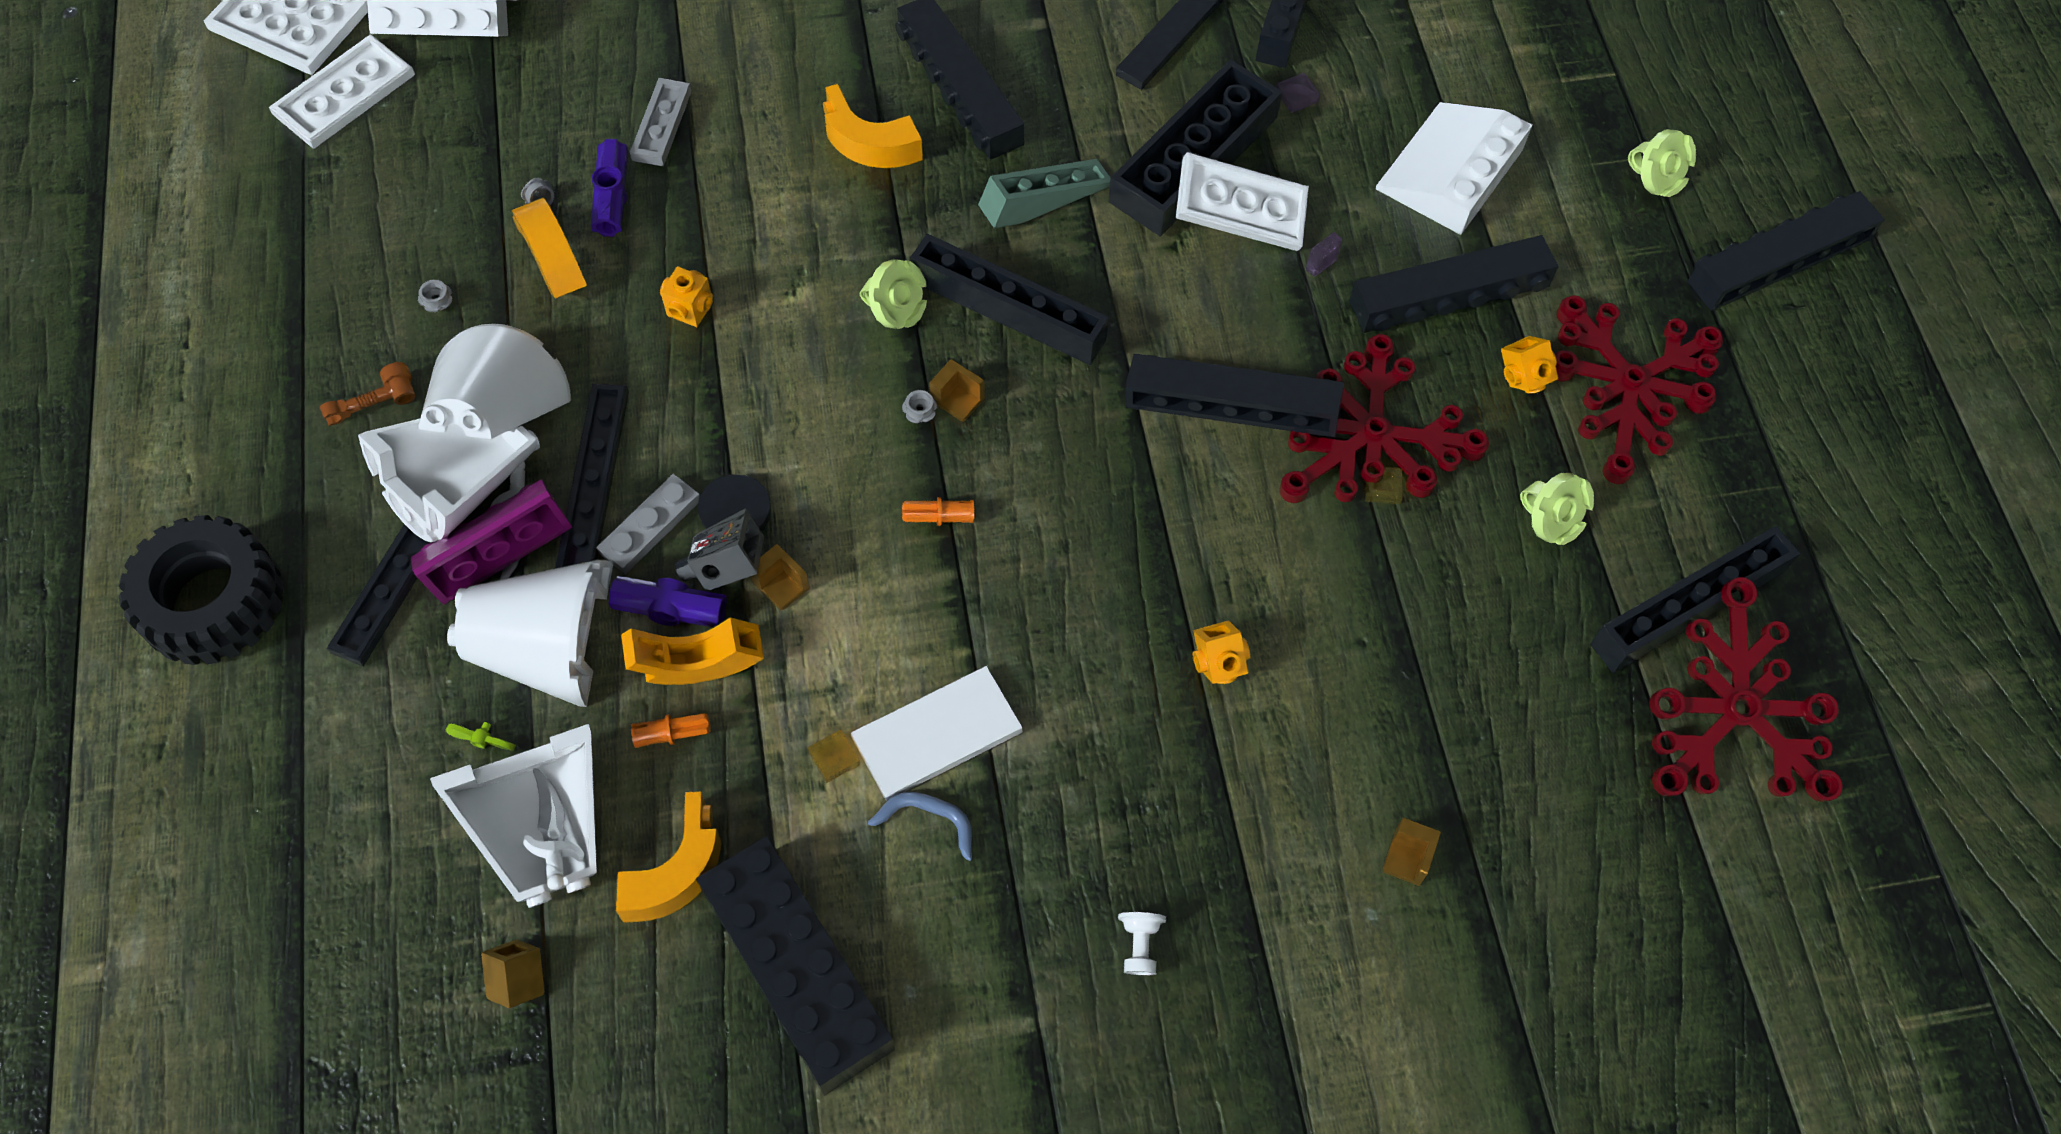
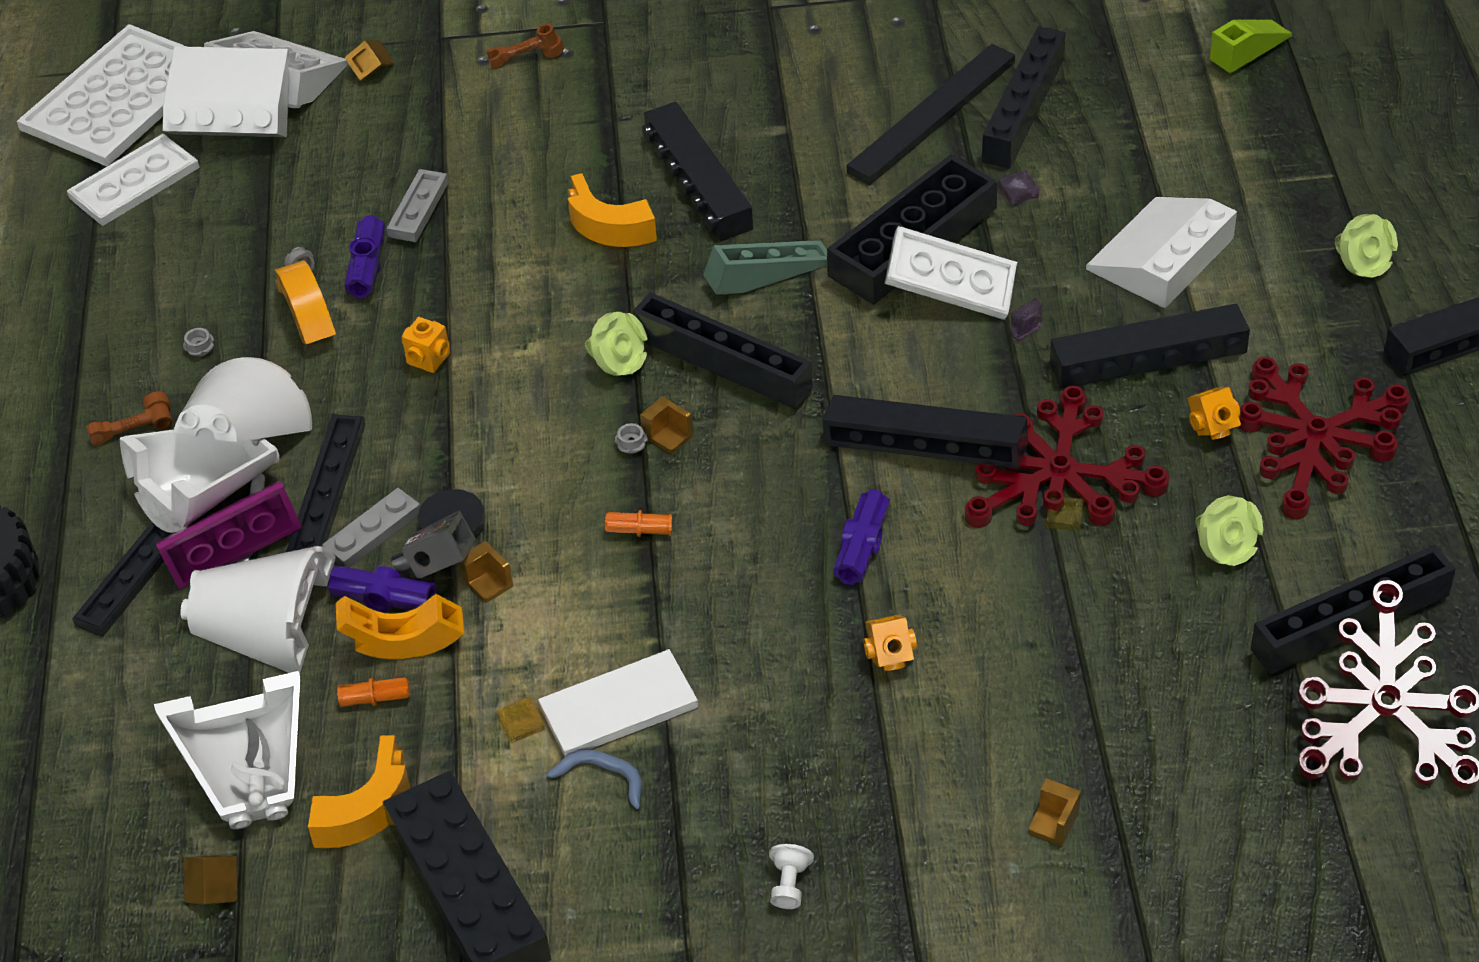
camera: 10 degrees right, 15 degrees down
lime piece [446,722,516,751] -> none
none -> dark purple piece [834,489,890,585]

